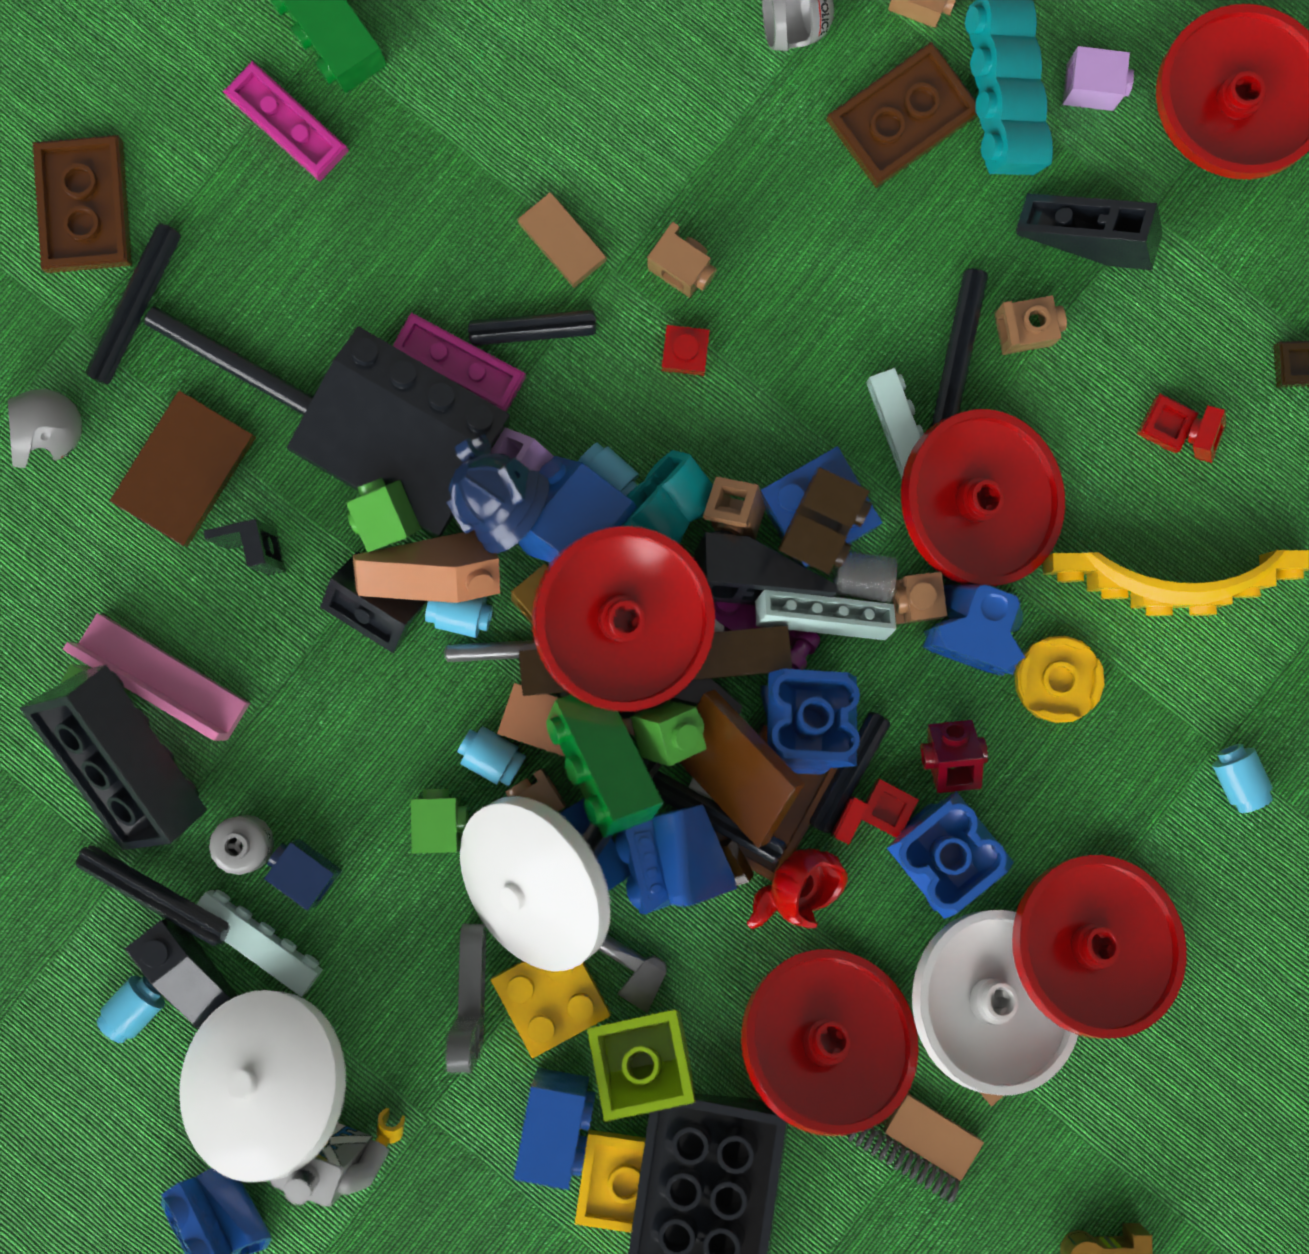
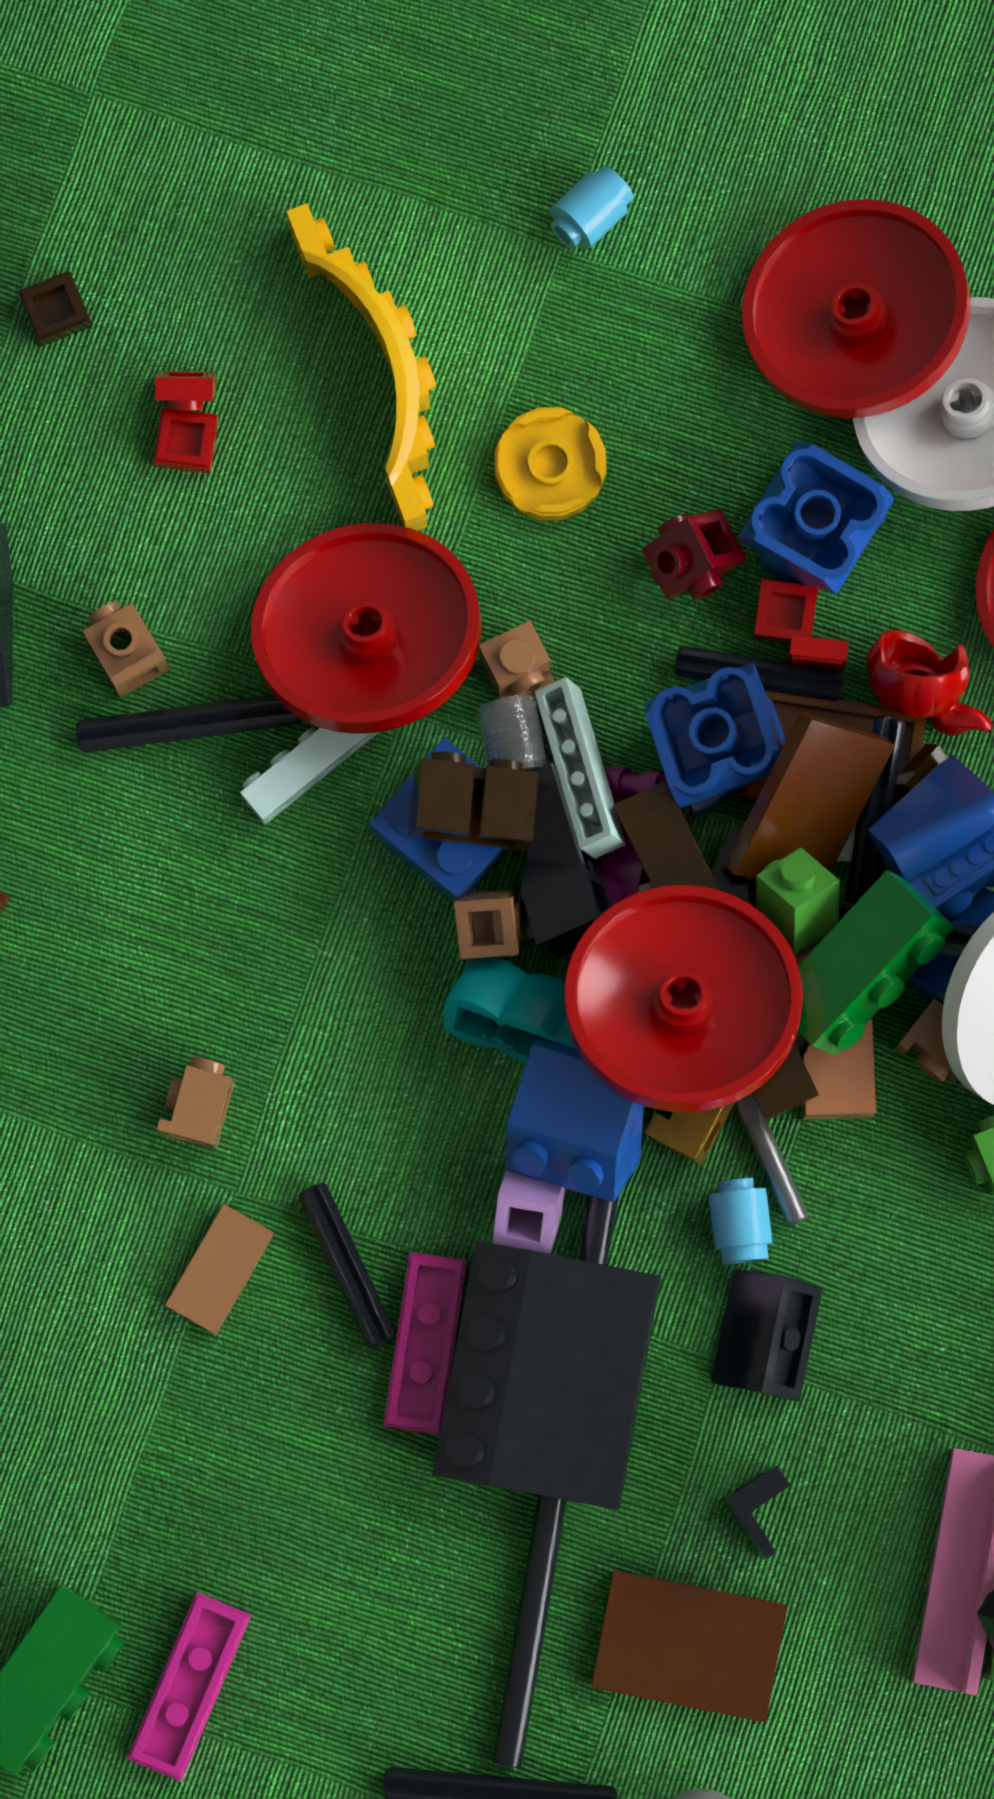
camera: 110 degrees left, 5 degrees down
bright green brick [346,478,421,553] -> none
nougat slope [353,530,500,603] -> none
dark blue helmet [446,435,549,553] -> none
medium azure brick [457,726,526,787] -> none
medium azure brick [578,442,639,496] -> none
red plate [662,325,710,376] -> none
blue piece [923,584,1025,676] -> none

